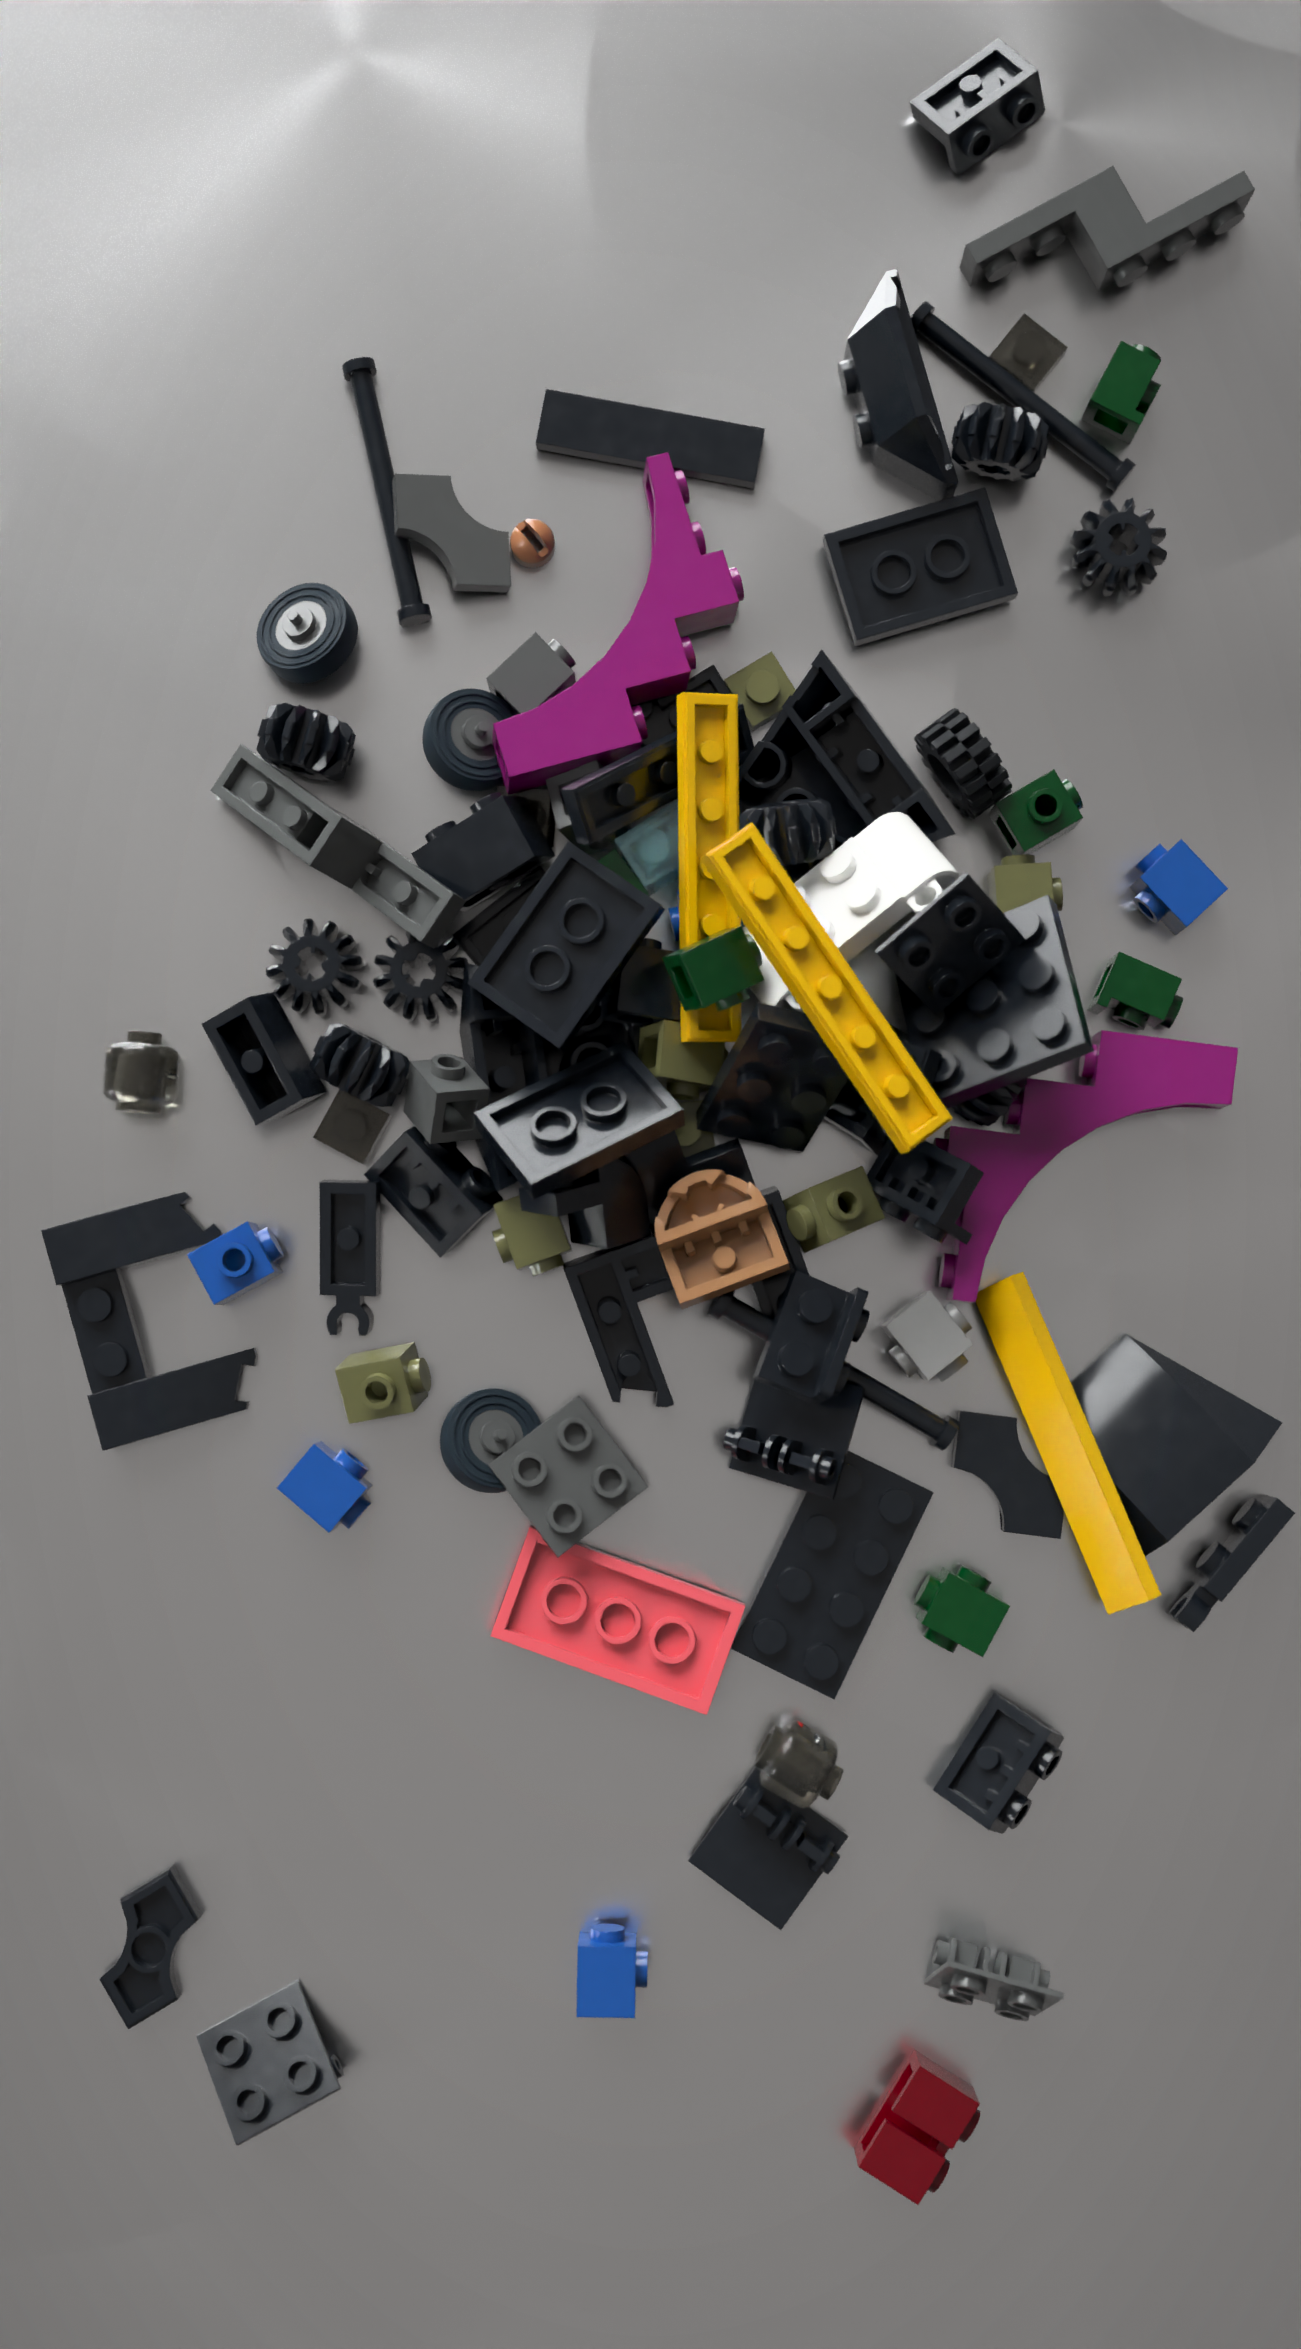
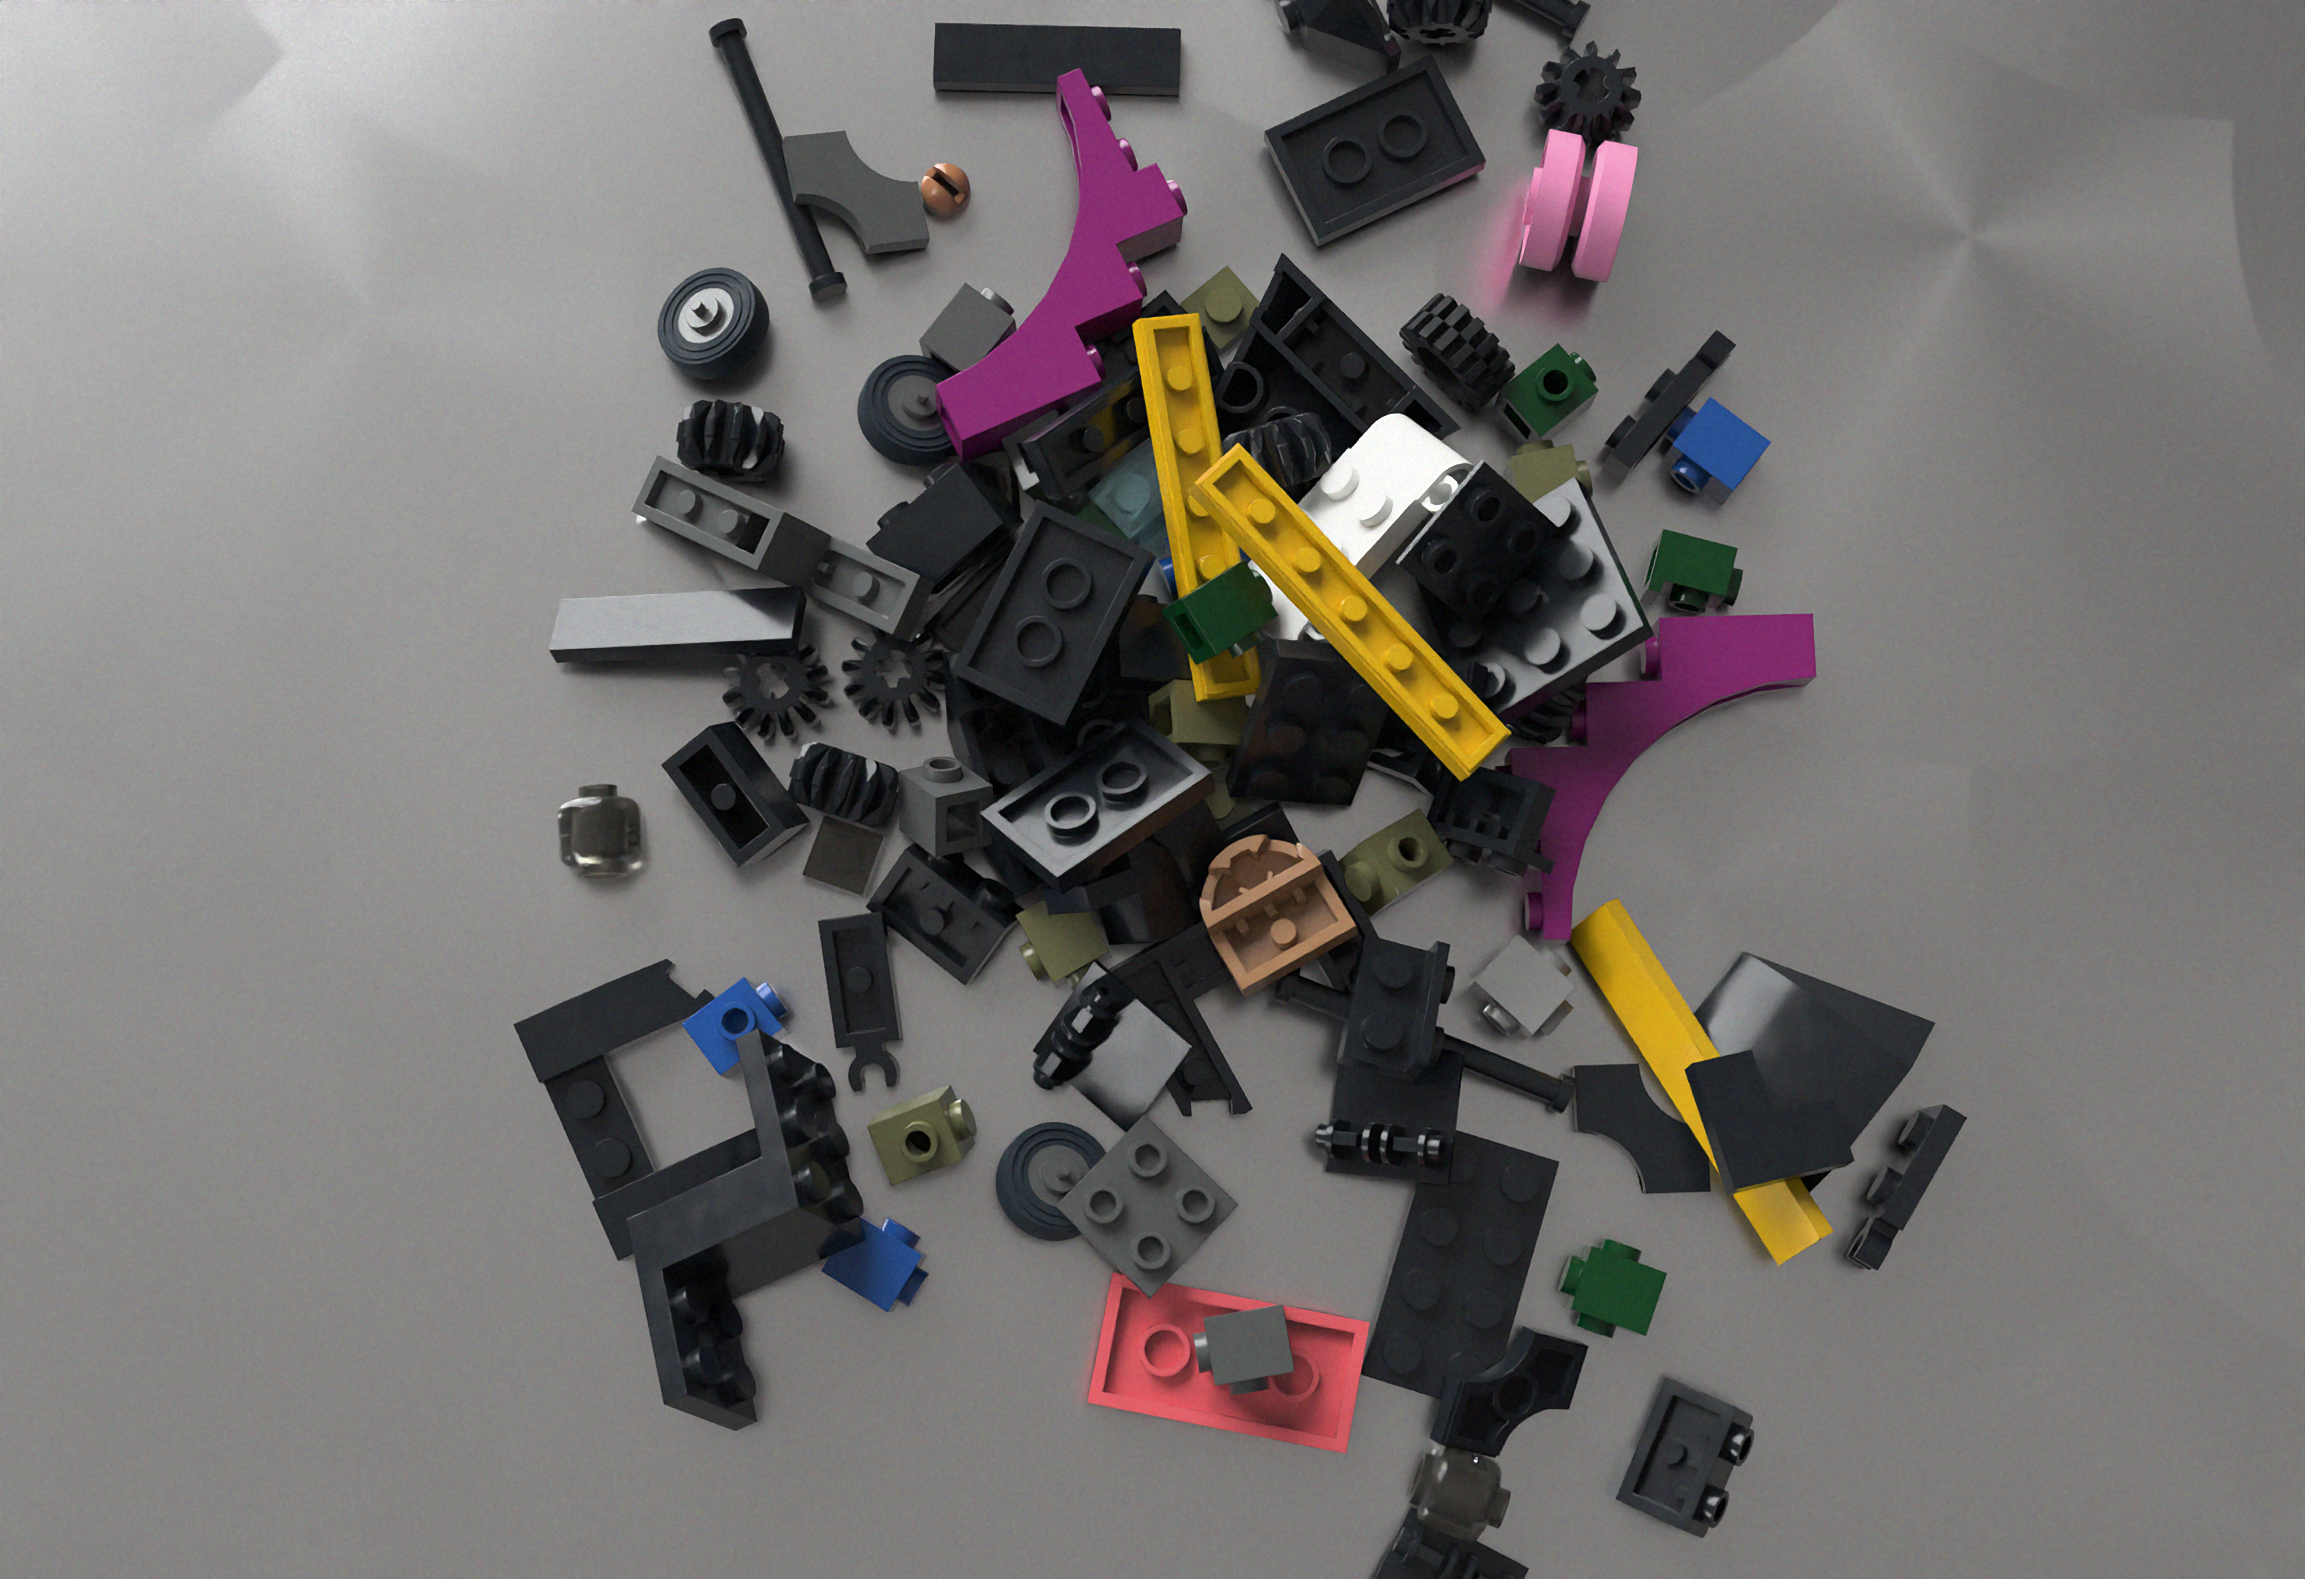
camera: 10 degrees left, 5 degrees down
none -> tile [549,586,807,663]
none -> black bracket [627,1029,865,1431]
none -> black hinge [1033,960,1195,1133]
none -> dark grey brick [1193,1304,1294,1395]
none -> black tile [1430,1326,1589,1458]
none -> bright pink wheel [1519,129,1638,283]
none -> black plate [1603,329,1736,484]
none -> black tile [1685,1049,1855,1195]

